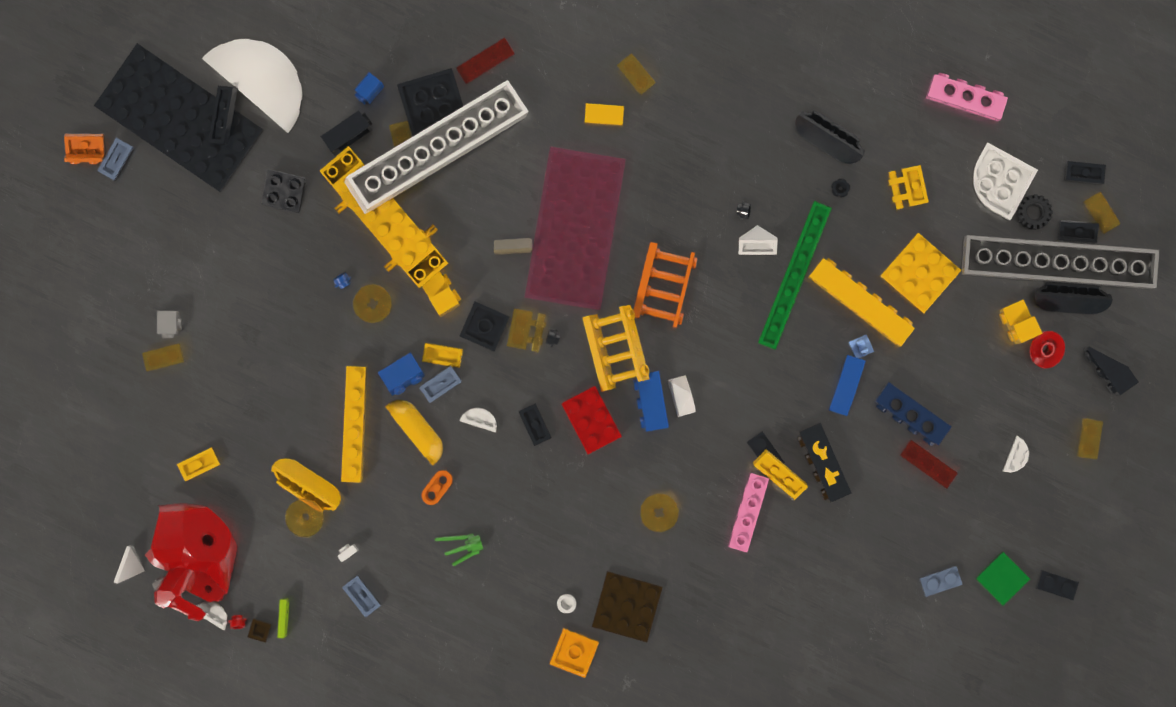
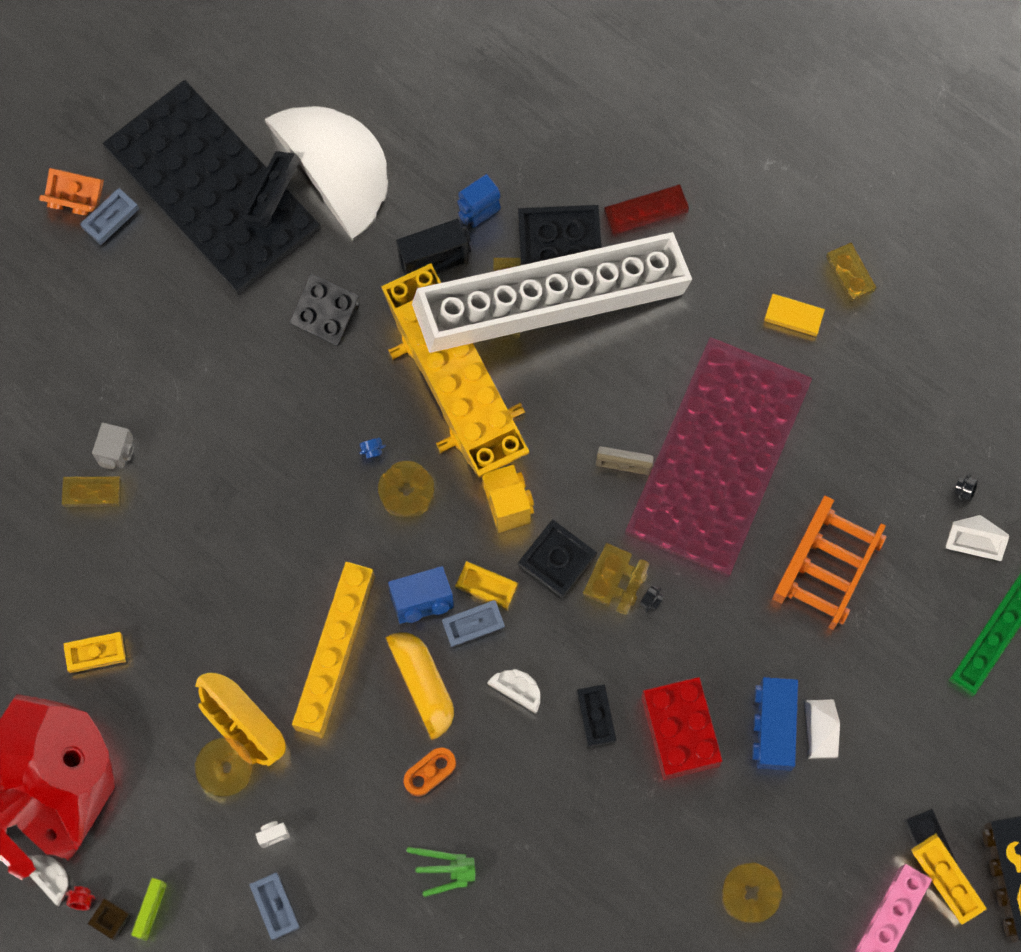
camera: 15 degrees right, 15 degrees down
yellow fence [582,305,650,392] -> none

